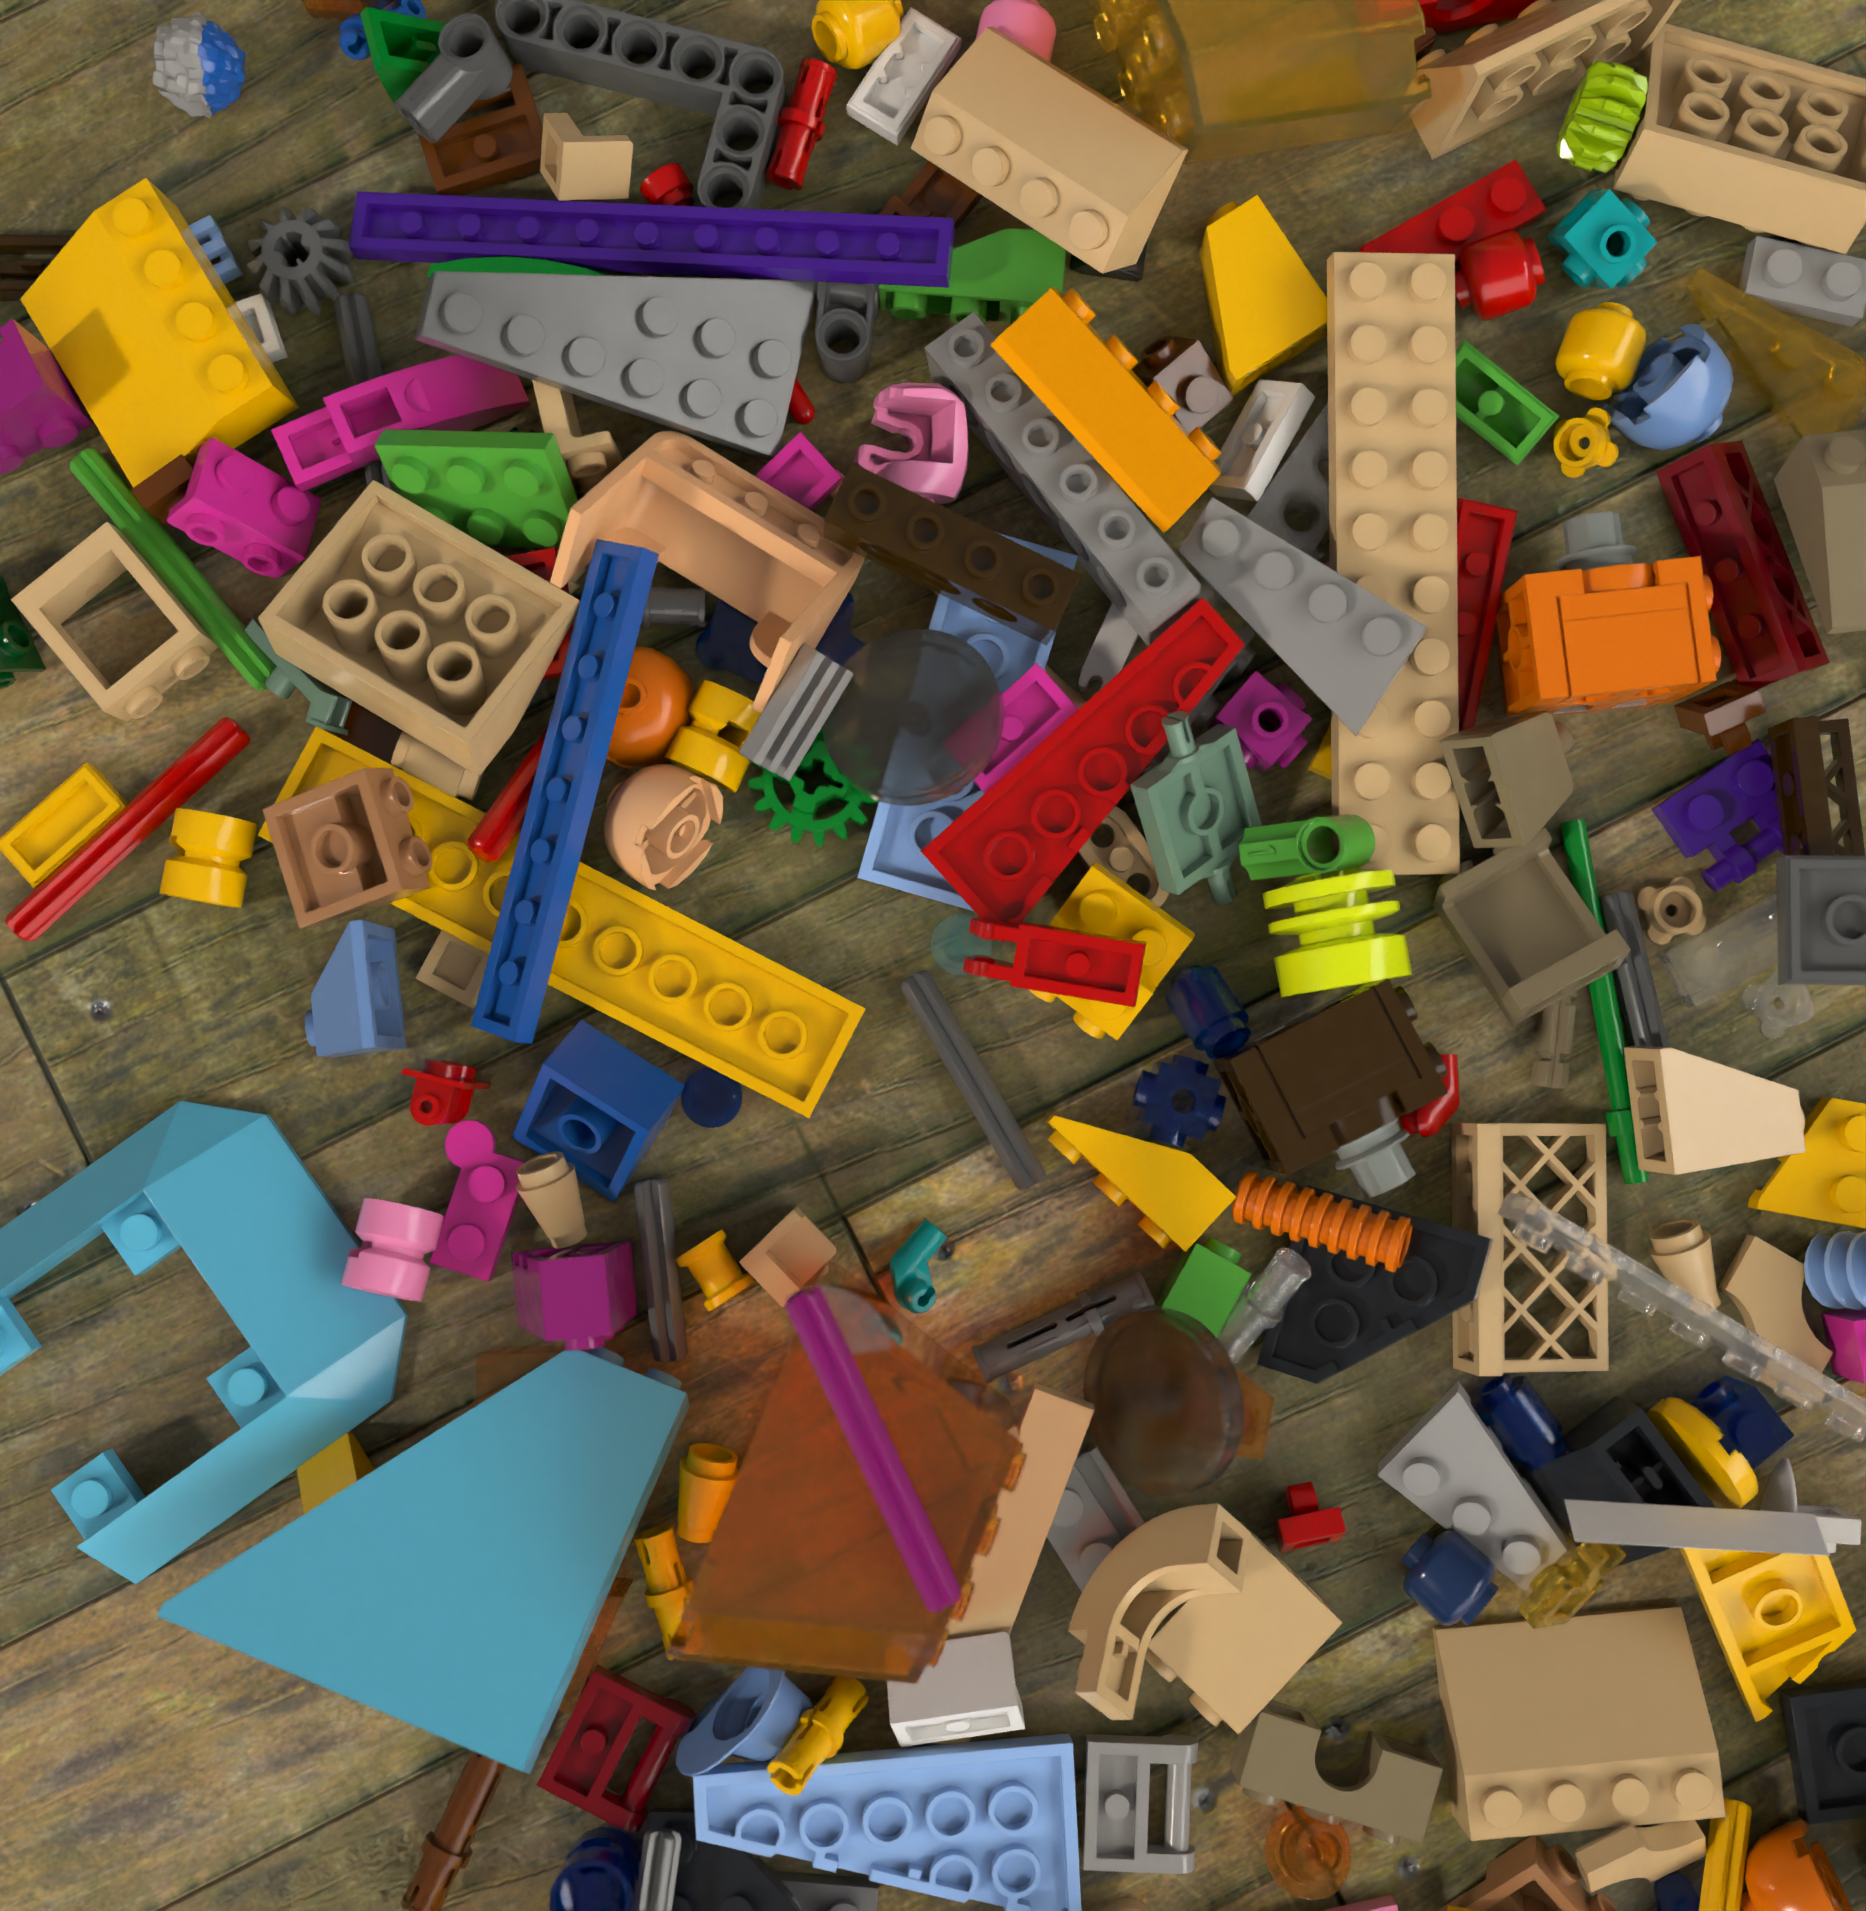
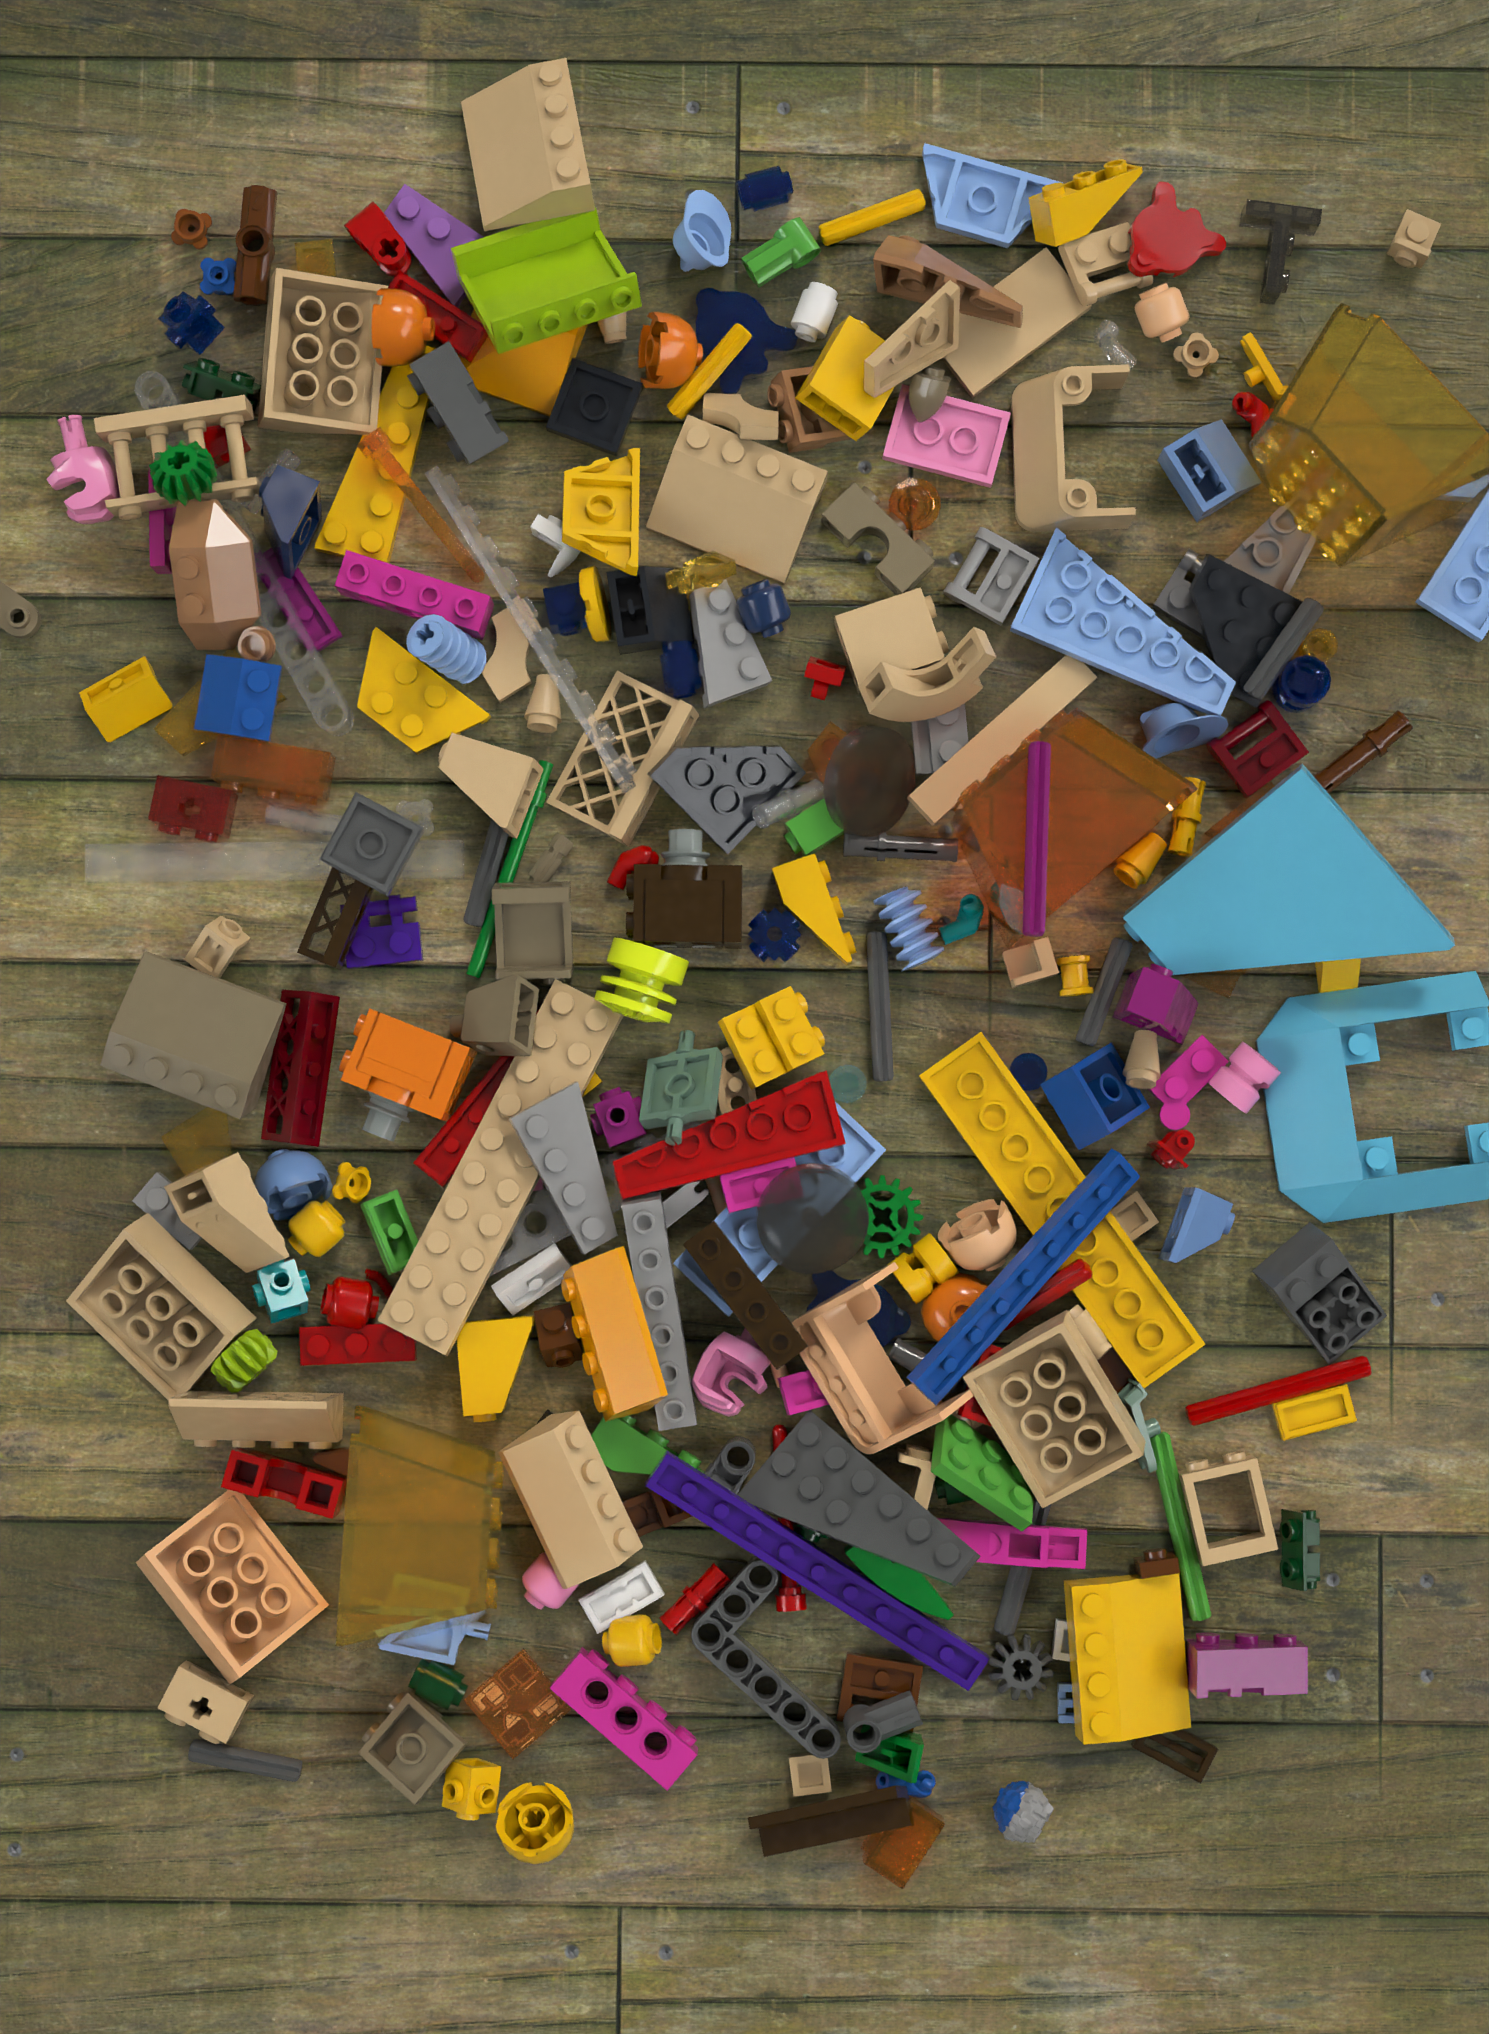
camera: 145 degrees left, 0 degrees up
yellow wheel [159,808,258,908] -> none
dark pink bracket [167,437,322,579] -> none
medium nougat plate [262,768,433,929] -> none
tan panel [540,113,633,201] -> none
light grey tile [738,643,854,781] -> none
yellow pin [767,1674,869,1795] -> none
white panel [885,1632,1025,1747] -> none
red hinge [963,917,1147,1007] -> none
clear blue brick [1166,965,1251,1059] -> none
orange piece [1232,1170,1412,1272] -> none
bright green piece [1239,814,1375,880] -> none
white sticker [1564,1499,1830,1556] -> none
tan plate [1635,877,1706,945] -> none
reddish brown tile [1674,681,1766,756] -> none
none -> tan slope [164,1152,289,1273]
none -> red leg [365,1268,394,1299]
none -> light blue piece [873,886,944,972]
none -> dark grey slope [1252,1222,1387,1365]

